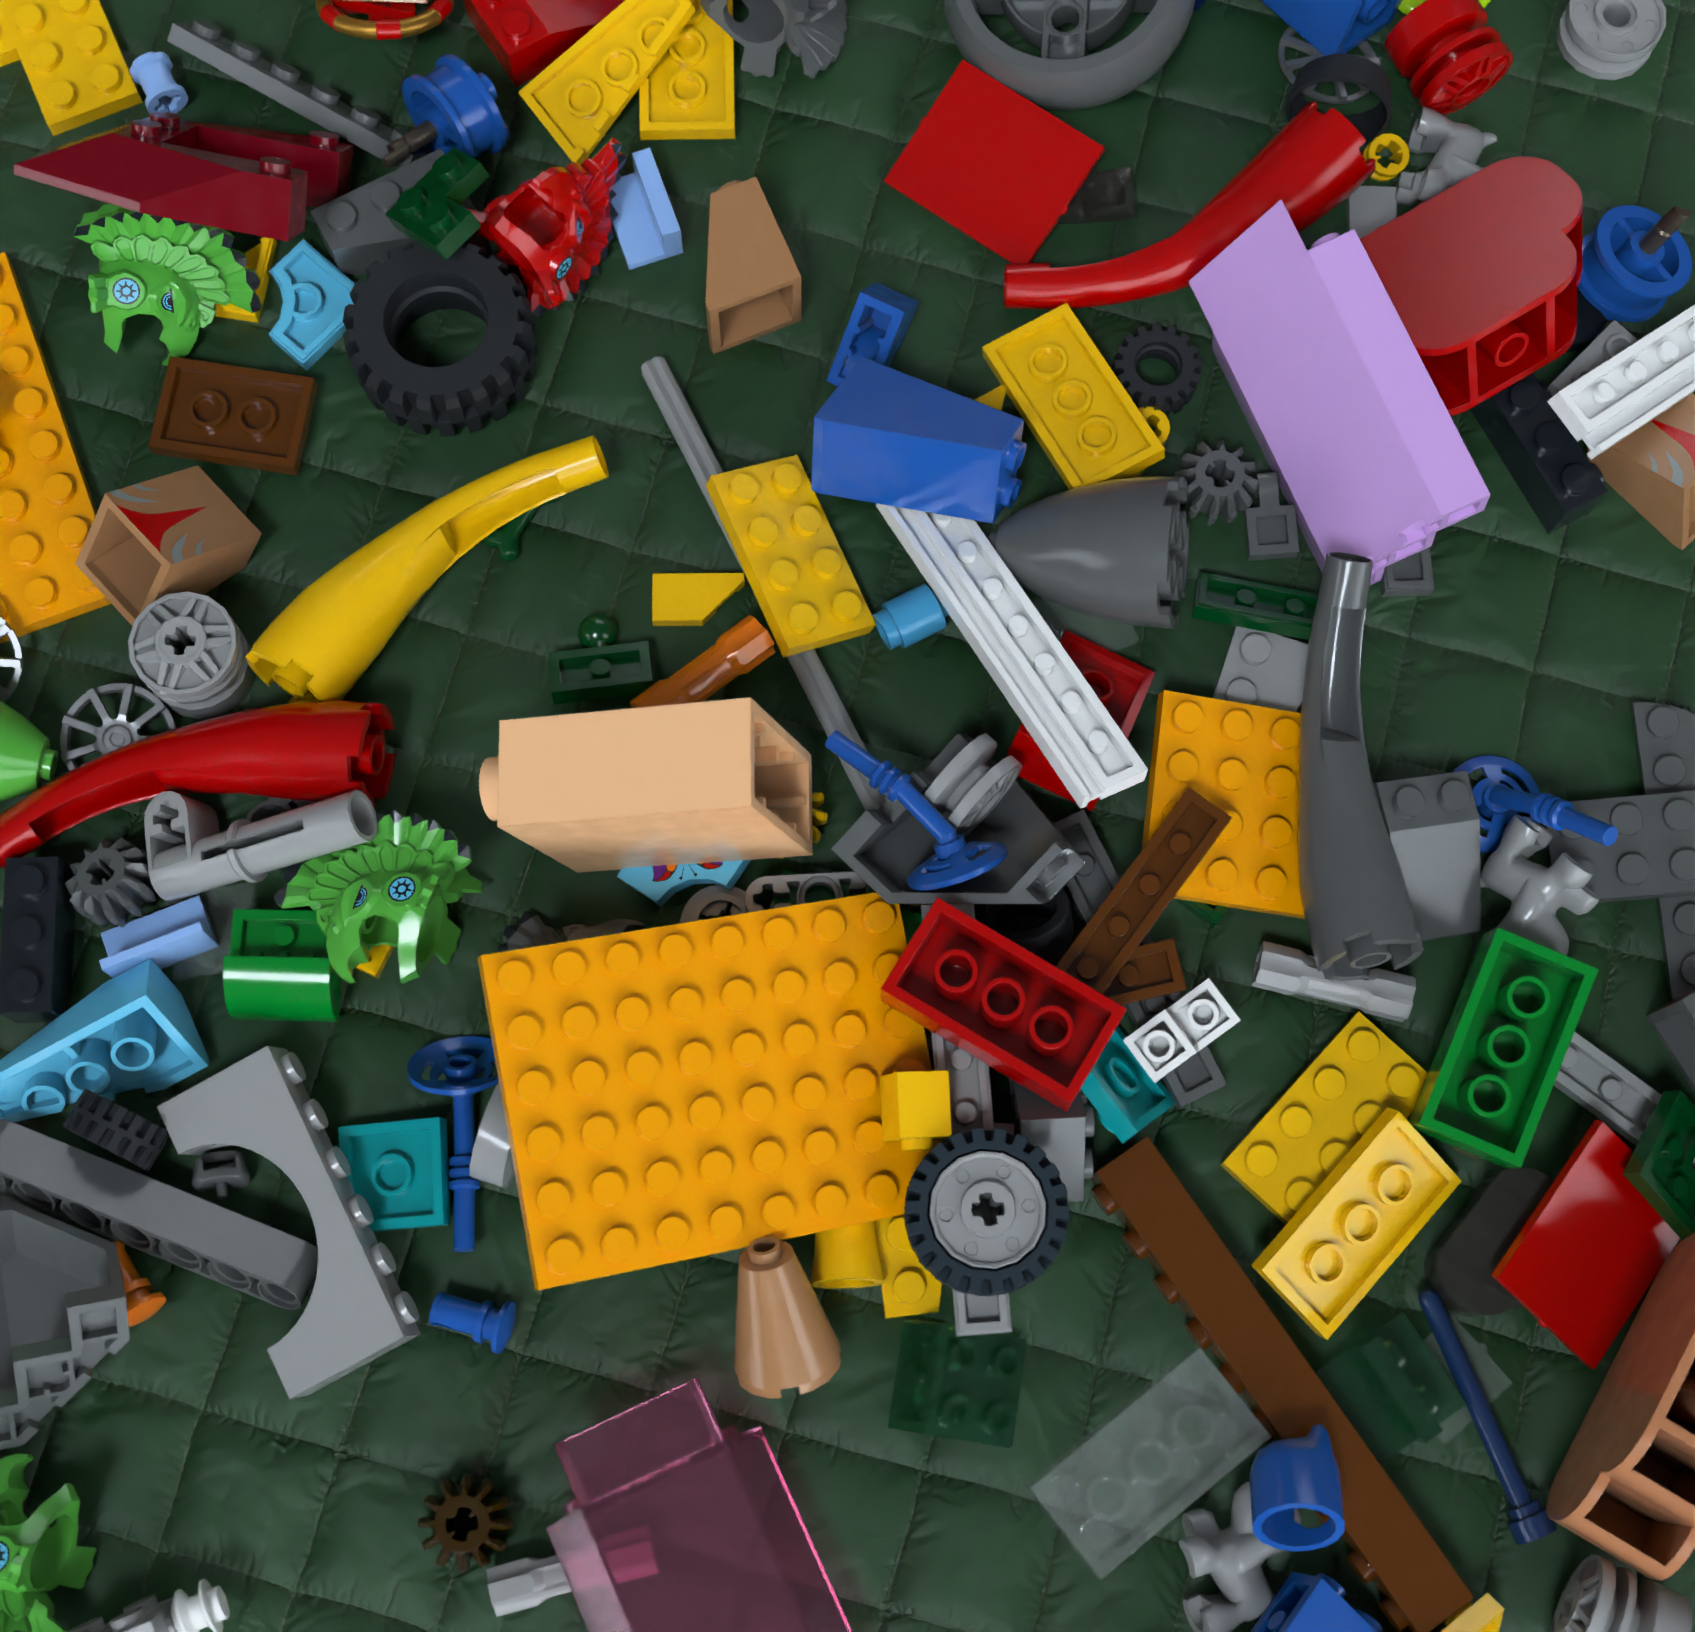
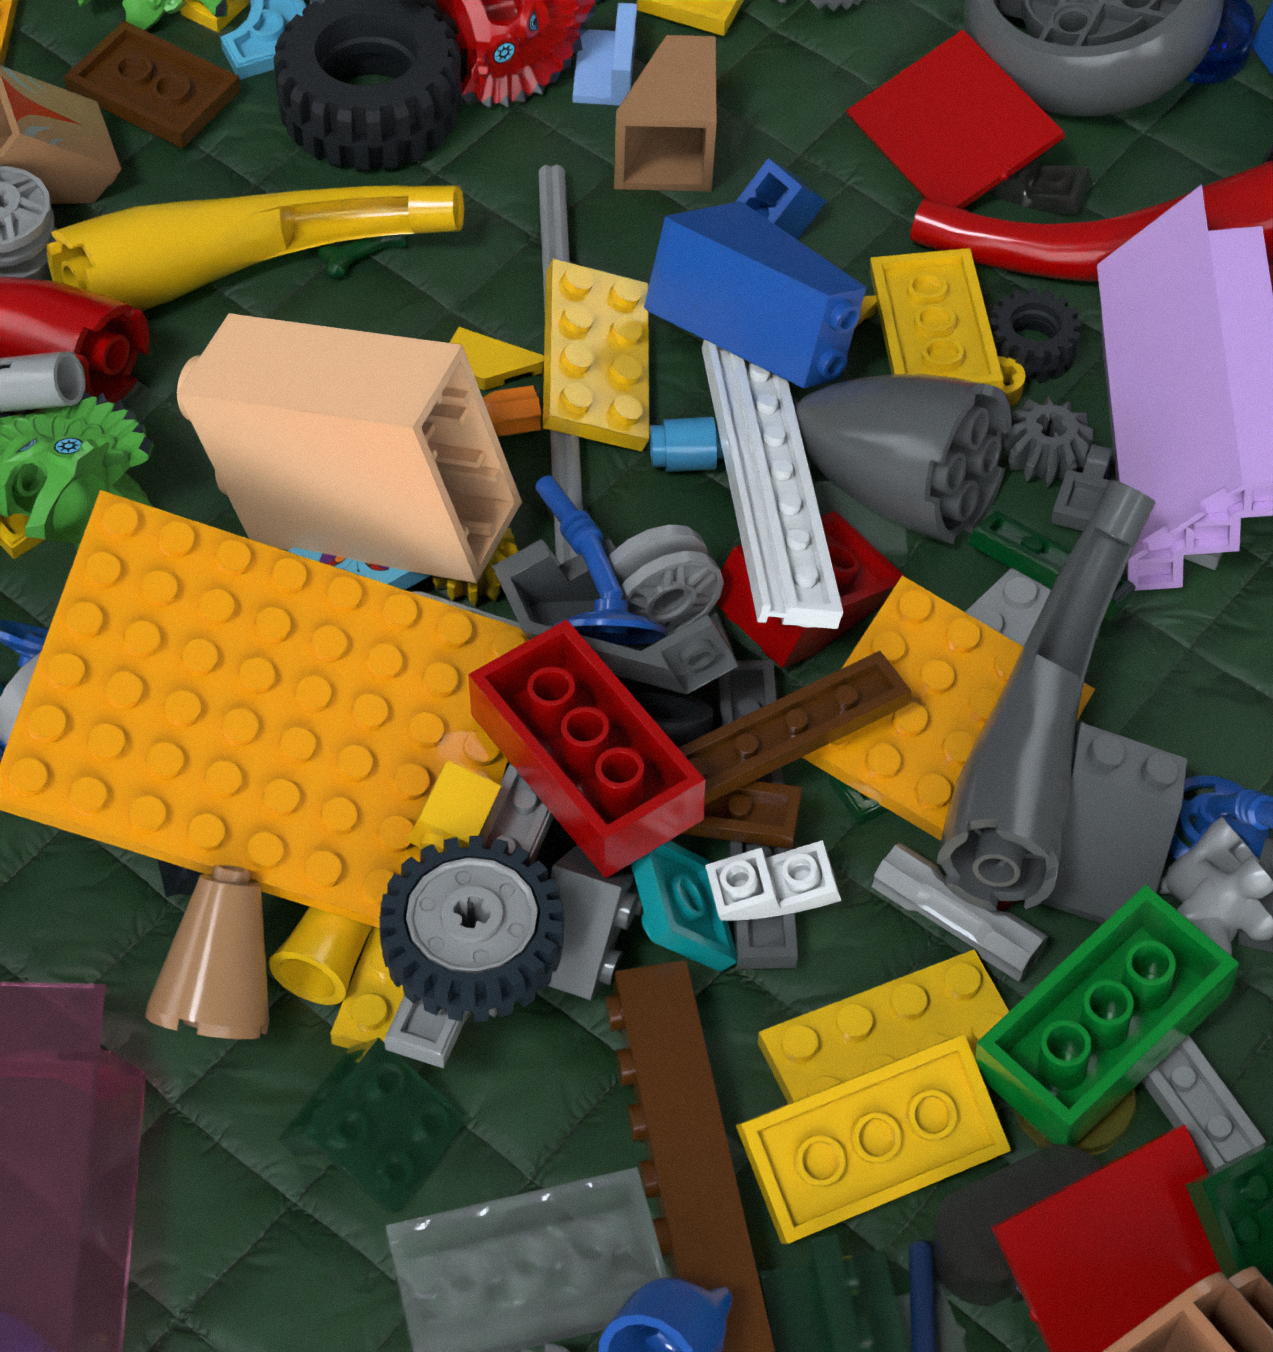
camera: 25 degrees right, 20 degrees down
dark grey tile [1380,547,1435,597] -> none

